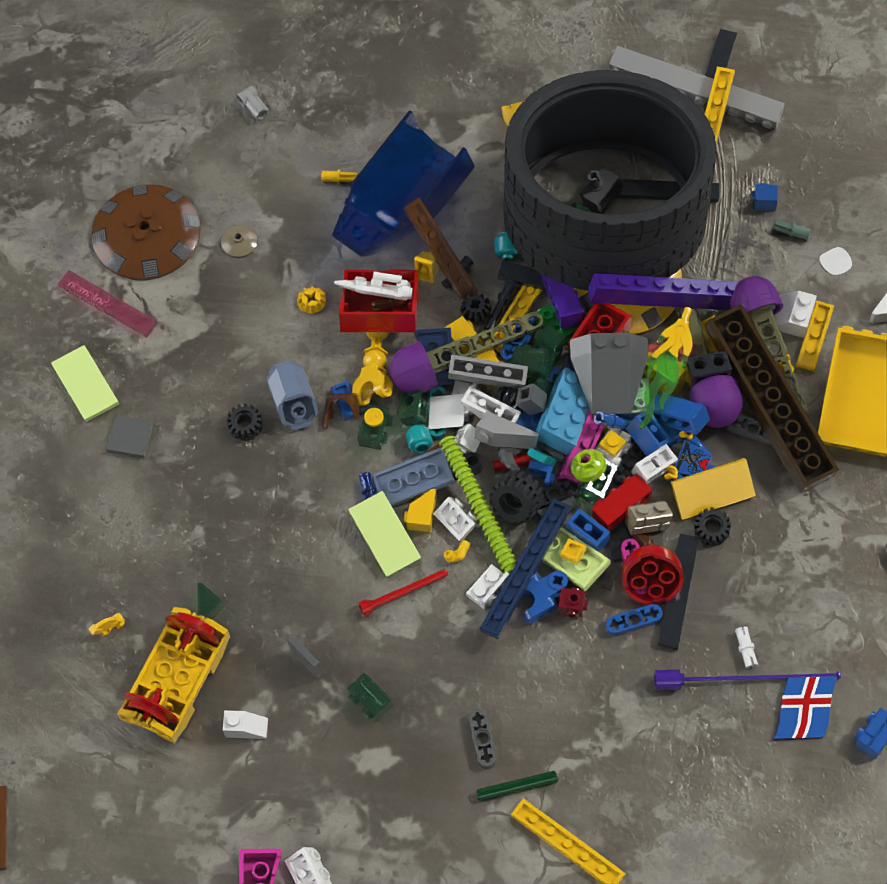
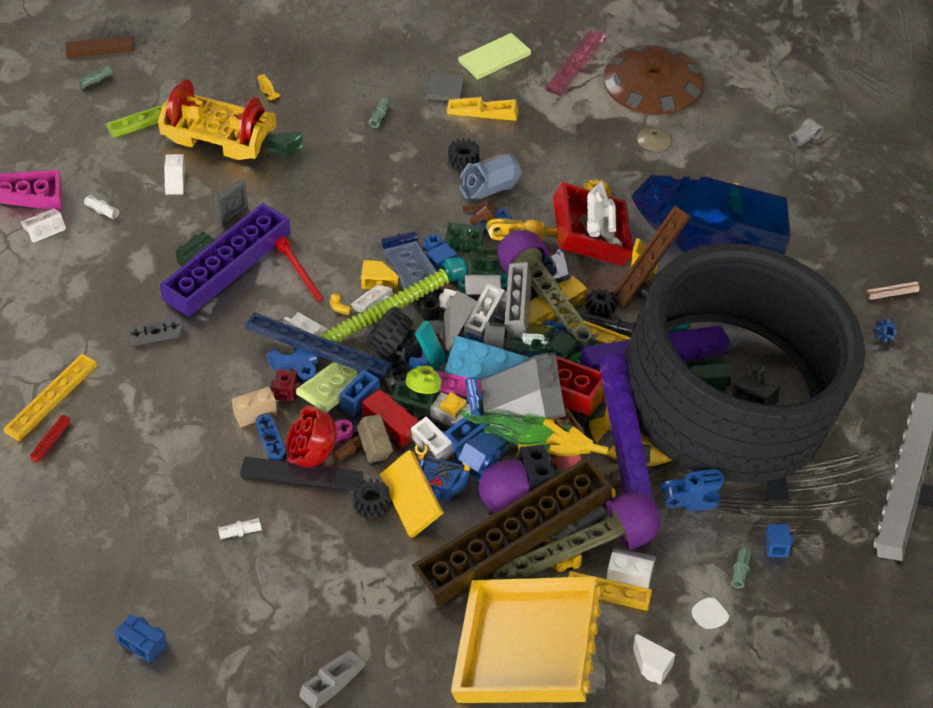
camera: 80 degrees right, 15 degrees down
yellowish green tile [348,491,421,578] -> none
yellow piece [364,408,384,427] -> none
dark green axle [476,771,558,801] -> none
yellow tile [559,538,587,564] -> none
flag [654,669,841,739] -> none
yellow plate [705,66,735,144] -> none
none -> red axle [29,415,70,463]
none -> sand green pin [78,65,113,89]
none -> white pin [84,195,119,220]
none -> lime tile [106,105,163,138]
none -> dark purple brick [160,203,291,317]
none -> tan brick [232,386,277,427]
none -> sand green pin [369,98,390,128]
none -> blue gear [422,234,445,255]
none -> blue brick [427,243,457,272]
none -> yellow slope [447,97,519,121]
none -> blue piece [660,469,724,511]
none -> medium nougat axle [866,281,920,300]
none -> blue gear [872,319,897,342]

